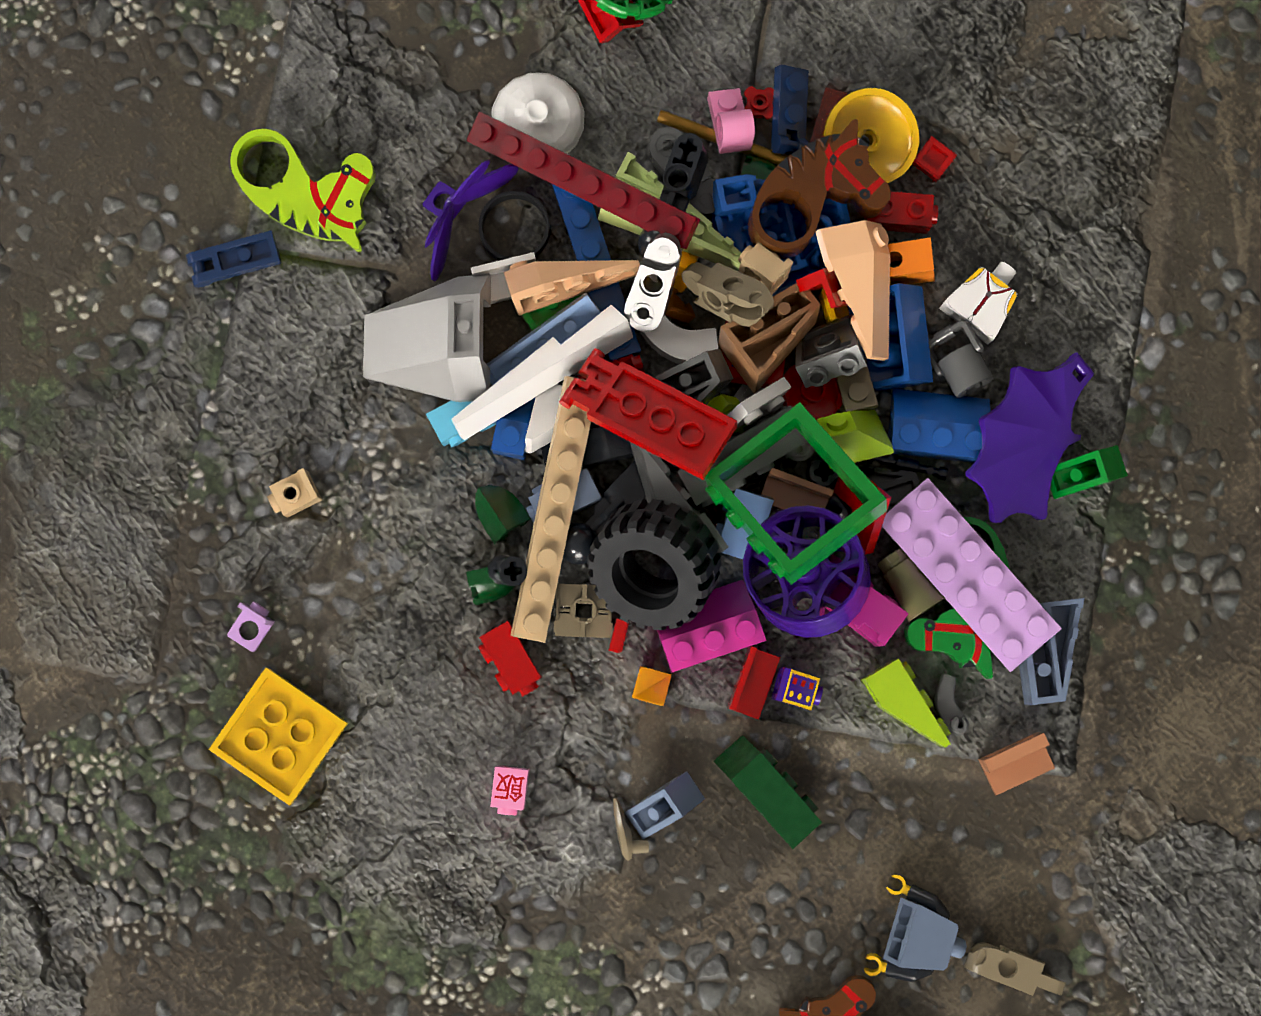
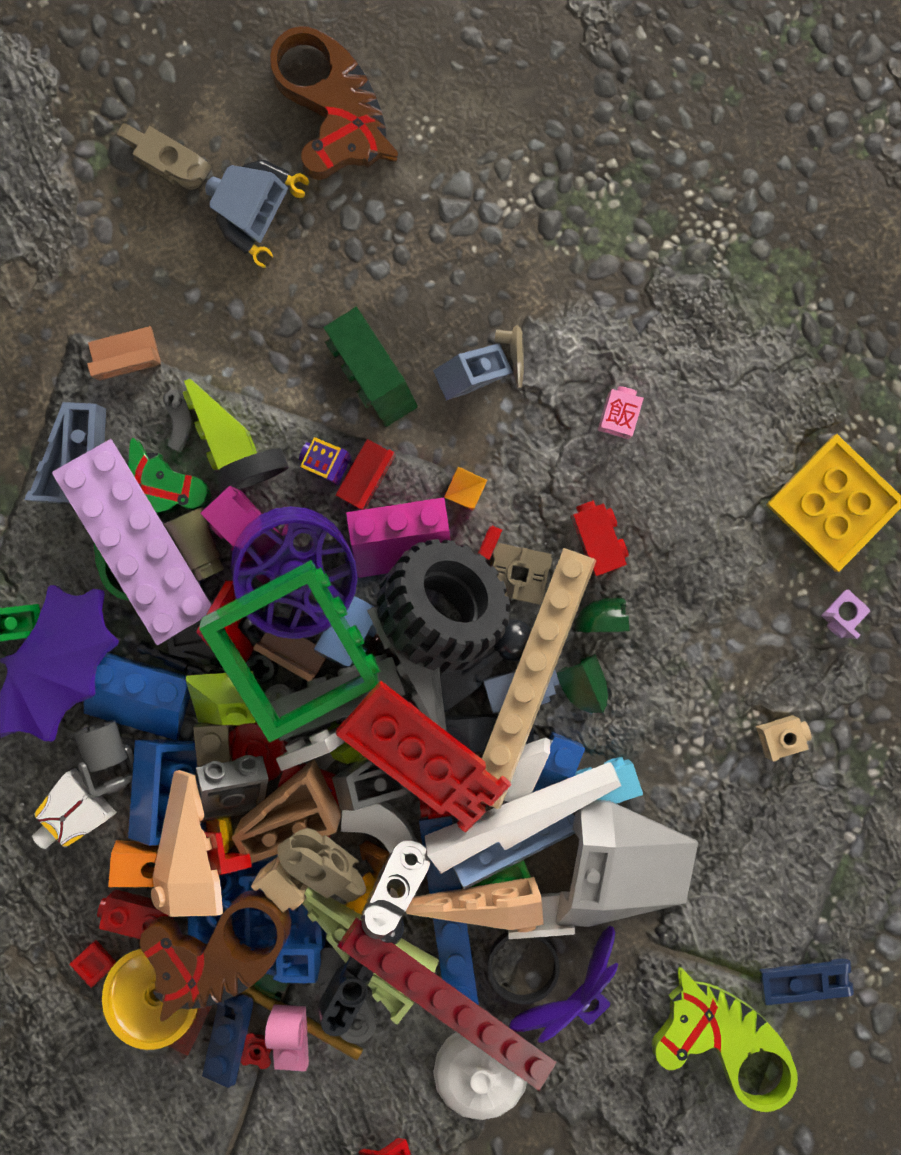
camera: 165 degrees left, 5 degrees up
black bush [487,555,527,586] -> none
none -> black tyre [213,448,289,493]

